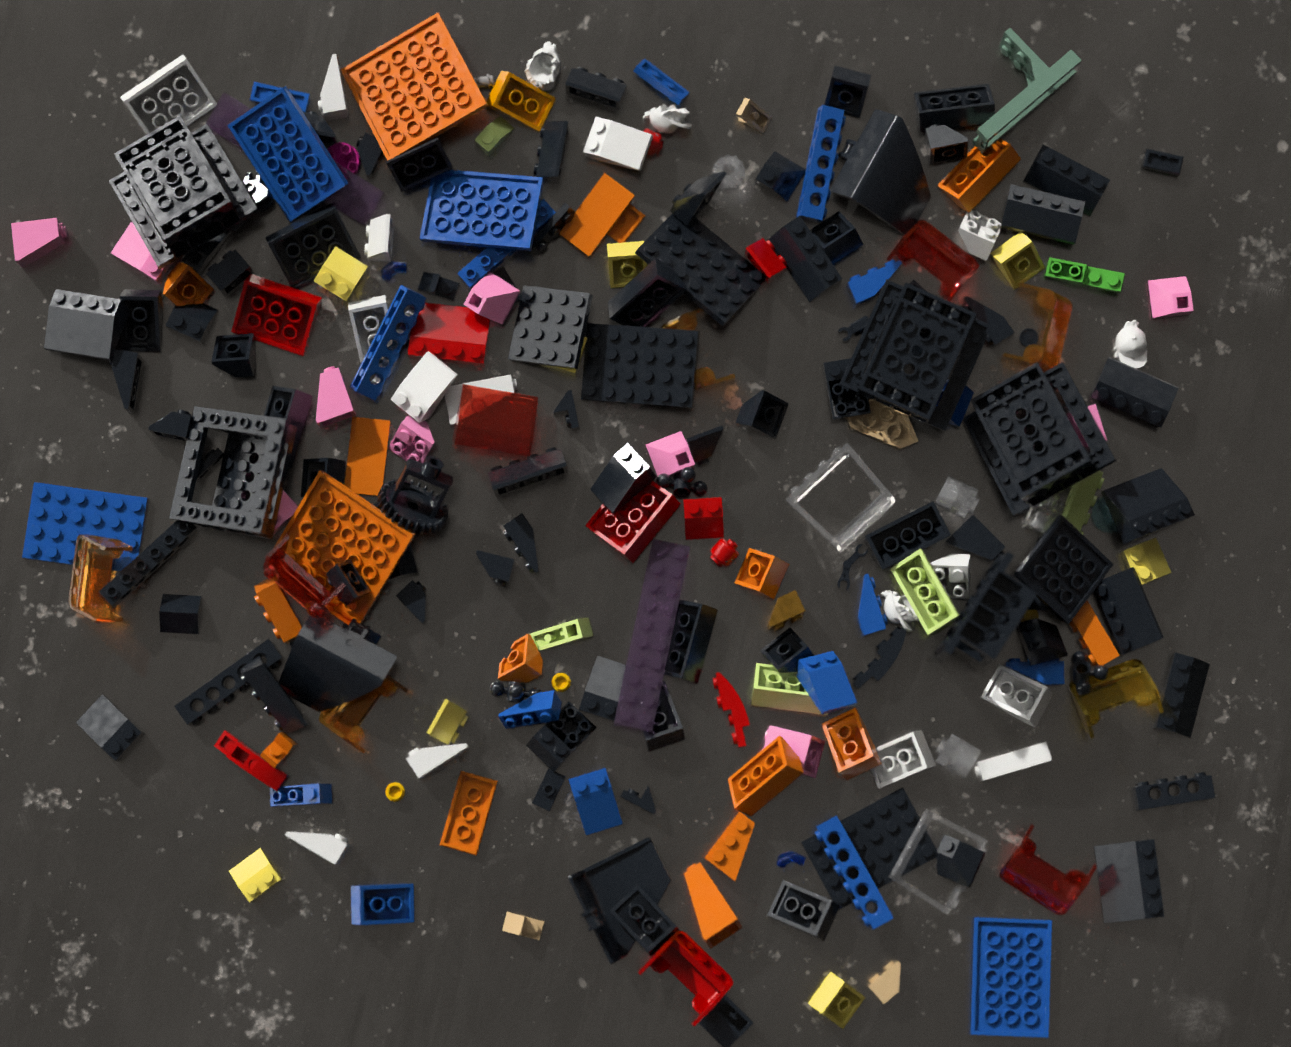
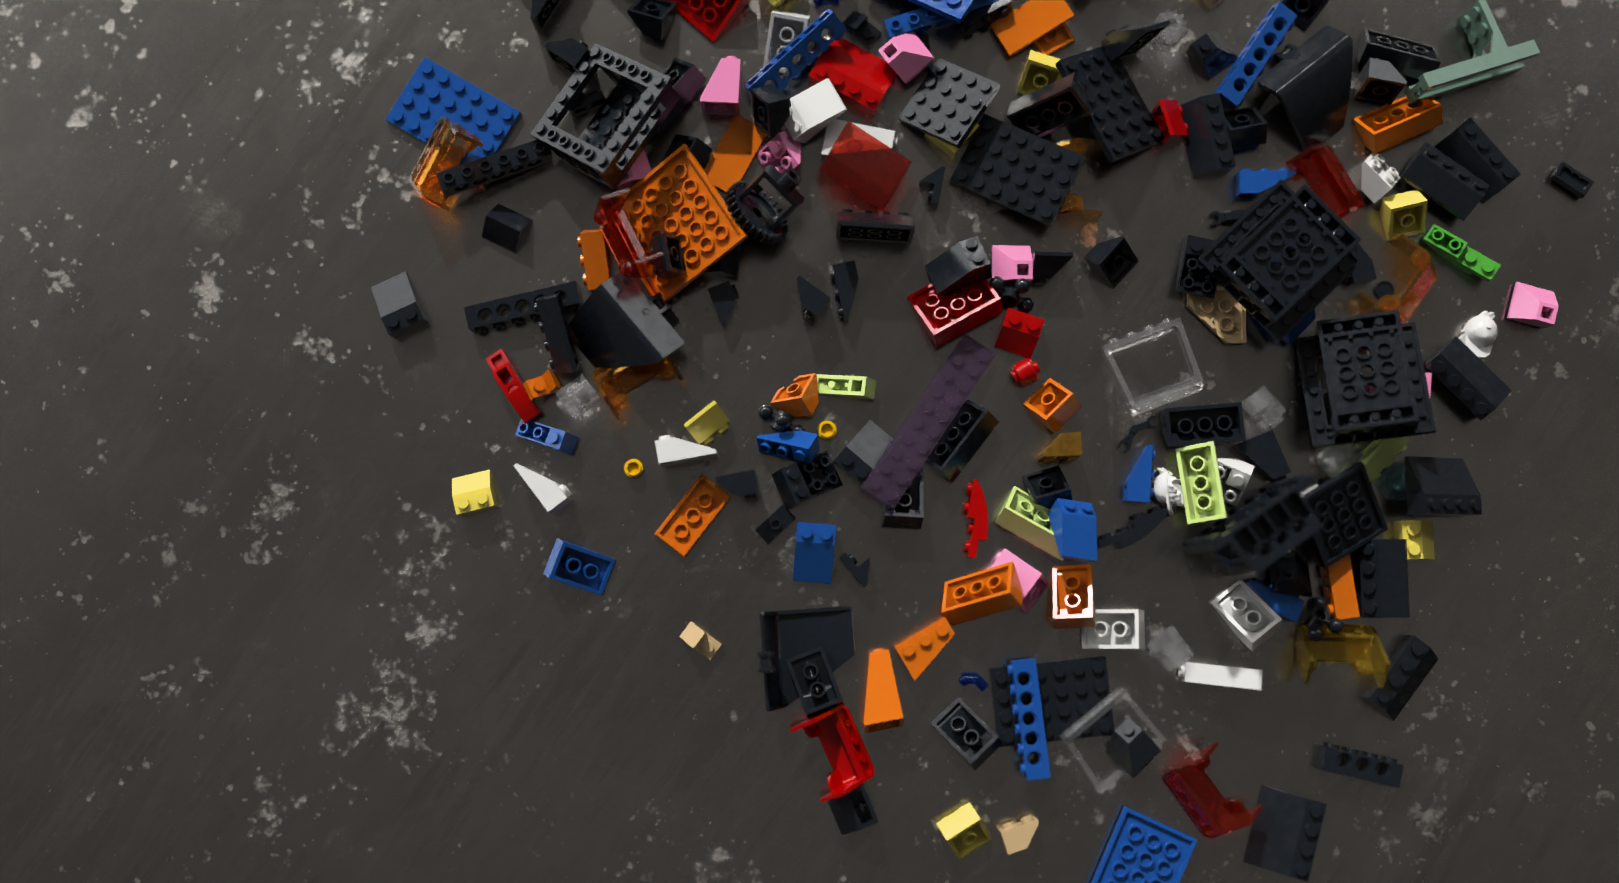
camera: 20 degrees right, 0 degrees up
none -> clear gear [555,373,602,419]
none -> black slope [716,469,761,503]
none -> black slope [751,84,791,139]

